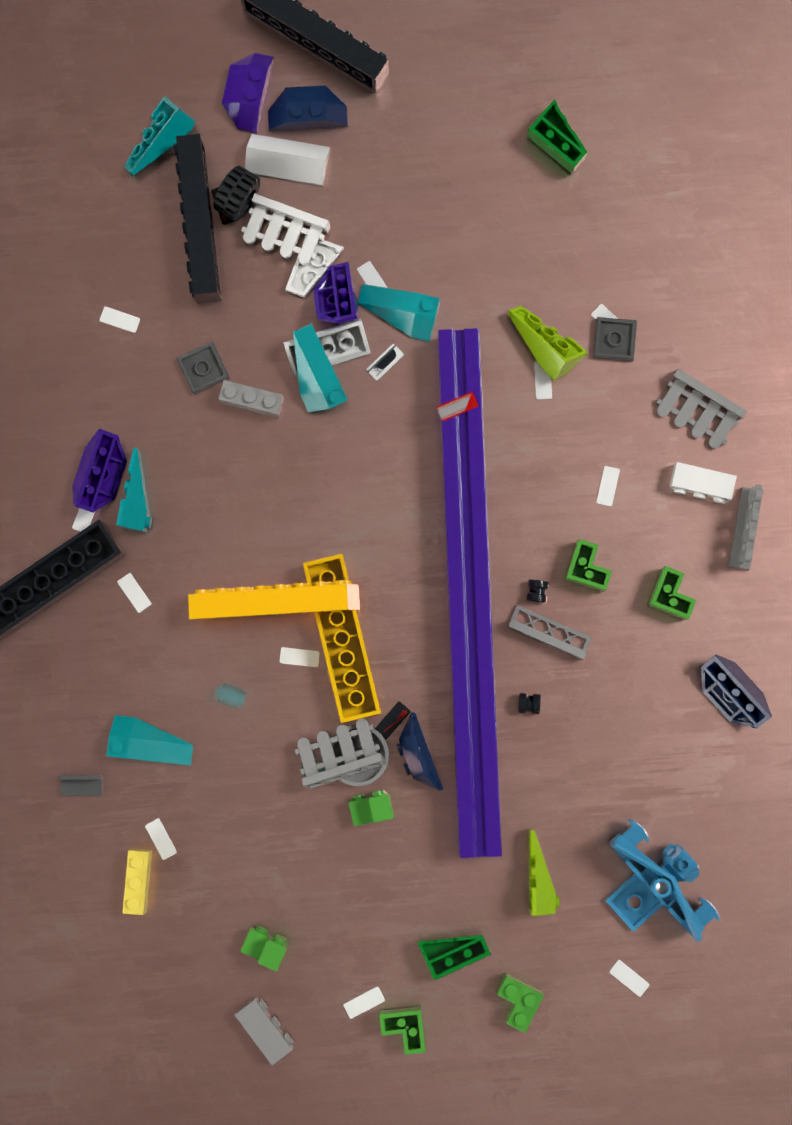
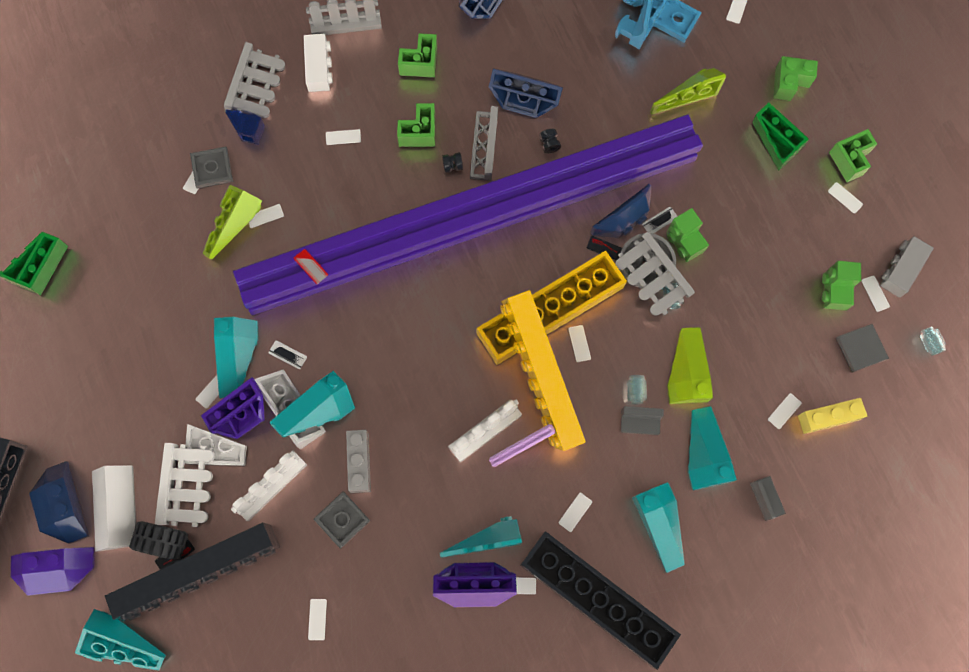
camera: 115 degrees left, 10 degrees down
none -> clear blue slope [225,109,265,145]
none -> white fence [231,450,307,521]
none -> white fence [448,399,522,463]
none -> dark blue wedge [489,68,563,118]
none -> lavender axle [489,424,555,467]
none -> dark grey panel [621,406,664,435]
none -> teal wedge [632,482,685,573]
none -> sticker [642,207,678,234]
none -> lime wedge [667,327,713,404]
none -> dark grey tile [836,324,889,373]
none -> white sticker [861,275,890,312]
none -> clear light blue brick [920,326,947,356]

